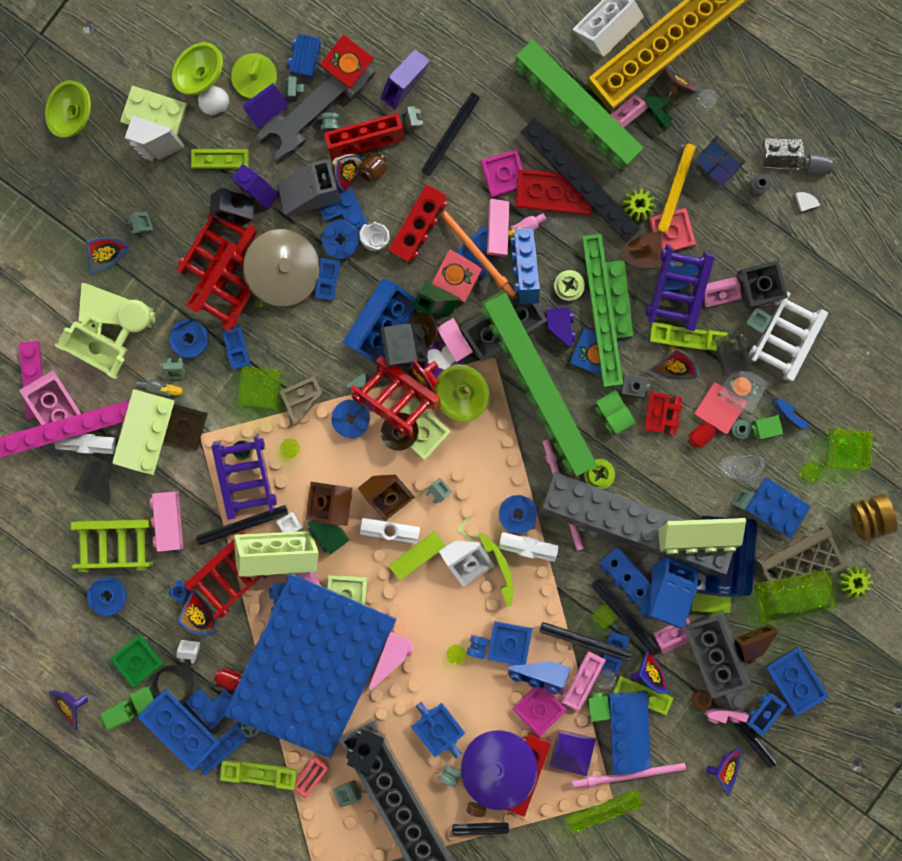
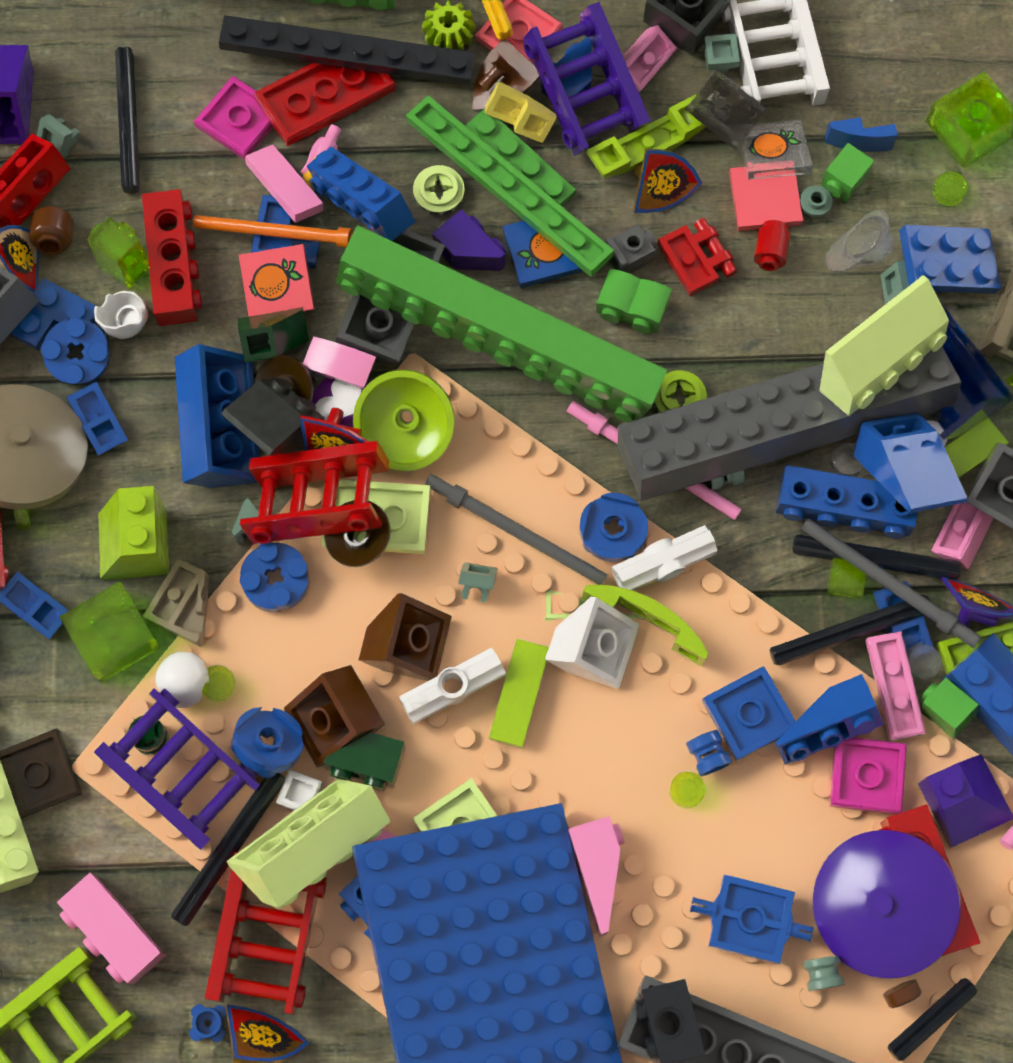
camera: 40 degrees left, 15 degrees down
none -> clear neon green brick [87,216,149,289]
none -> lime slope [98,486,169,580]
none -> white hair [155,651,210,708]
none -> blue plate [230,707,304,778]
none -> dark grey bar [425,474,608,585]
none -> light yellow slope [485,82,557,143]
none -> dark grey bar [801,519,981,648]

